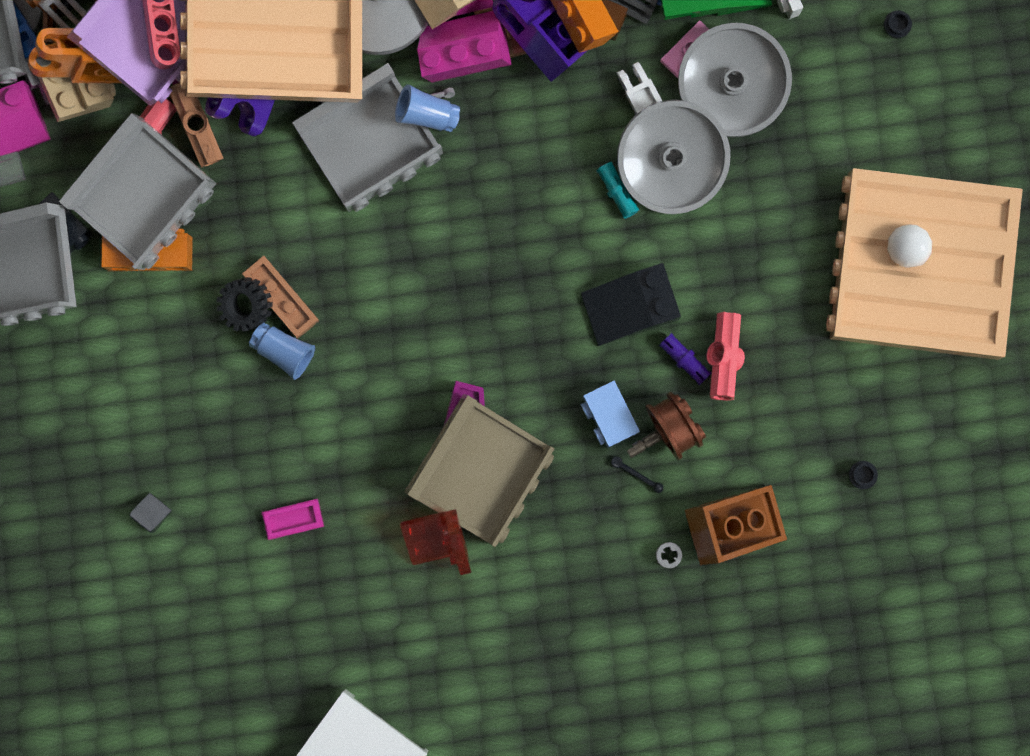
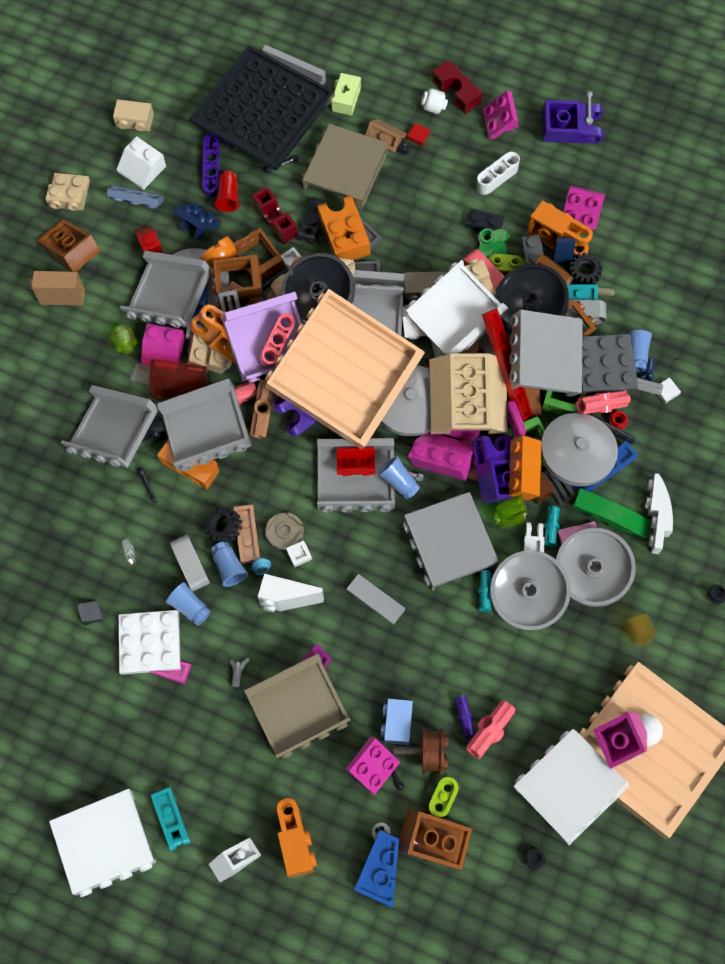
camera: 30 degrees right, 15 degrees down
clear red bracket [400,509,471,575] -> none
black slope [581,263,681,346] -> none
none -> white plate [119,610,181,675]
none -> clear tile [122,539,136,564]
none -> black hinge [138,469,157,503]
none -> clear red slope [150,359,211,398]
none -> teal plate [151,787,191,851]
none -> medium blue plant [166,582,211,626]
none -> light grey beam [169,534,210,592]
none -> white slope [209,838,261,882]
none -> light grey bar [229,658,250,687]
none -> medium azure plate [251,558,271,575]
none -> white slope [258,574,324,612]
none -> dark tan tile [265,512,304,551]
none -> orange brick [277,798,317,878]
none -> white plate [286,541,312,567]
none -> red bracket [337,446,375,476]
none -> dark pink plate [345,736,400,795]
none -> light grey tile [346,574,405,625]
none -> blue wing [354,829,399,908]
none -> light grey panel [402,492,499,591]
none -> lime plate [429,777,458,818]
none -> clear neon green slope [494,494,527,530]
none -> white panel [514,729,629,845]
none -> teal pin [544,506,560,547]
none -> dark pink slope [593,712,647,769]
none -> clear yellow brick [625,613,657,646]

